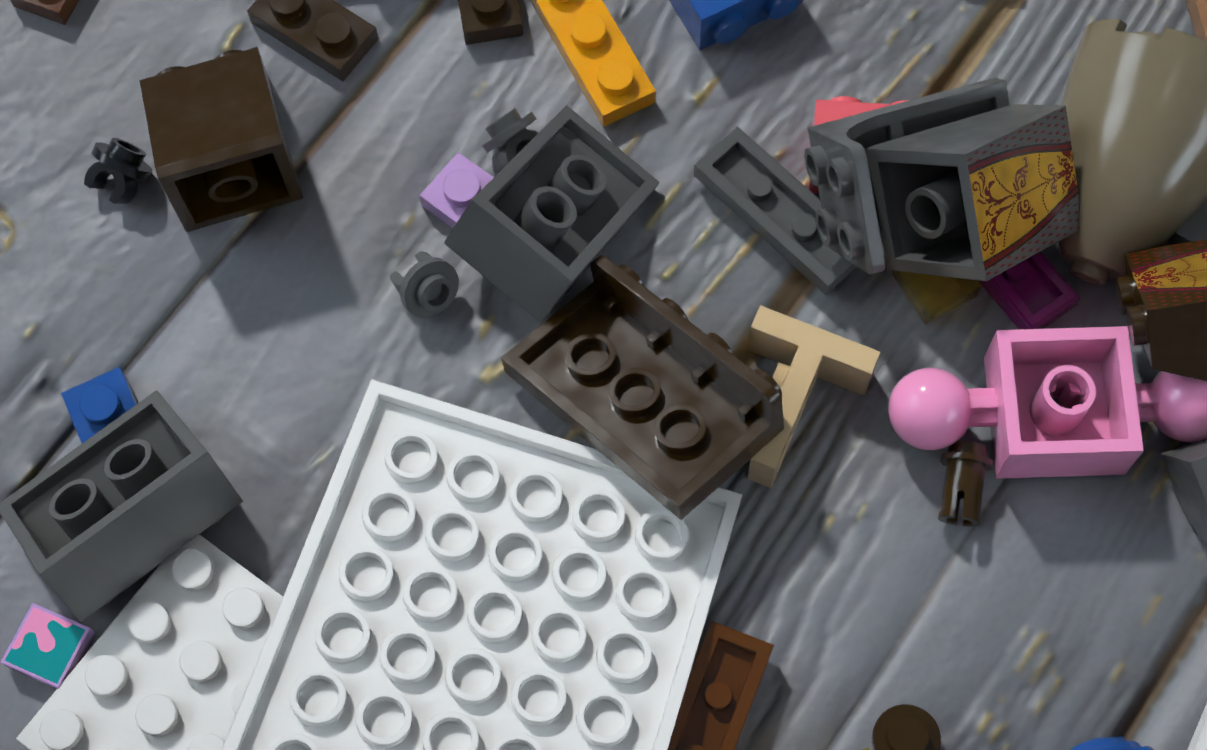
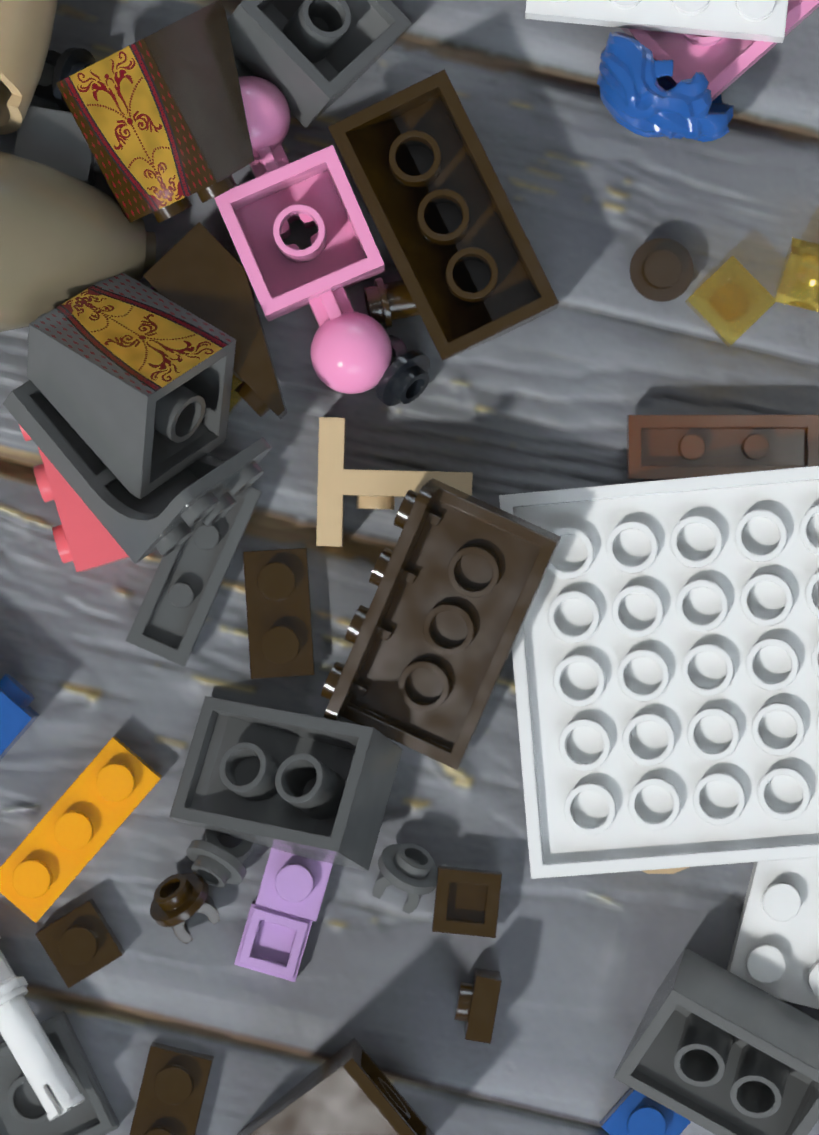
camera: 115 degrees left, 20 degrees up
none -> dark brown slope [143,222,287,419]
none -> dark brown plate [150,873,220,944]
none -> lavender tile [234,901,313,982]
none -> dark brown plate [243,548,315,679]
none -> dark brown slope [328,69,559,361]
none -> black plate [375,335,430,406]
none -> dark brown plate [432,866,502,938]
none -> dark brown plate [454,968,502,1044]

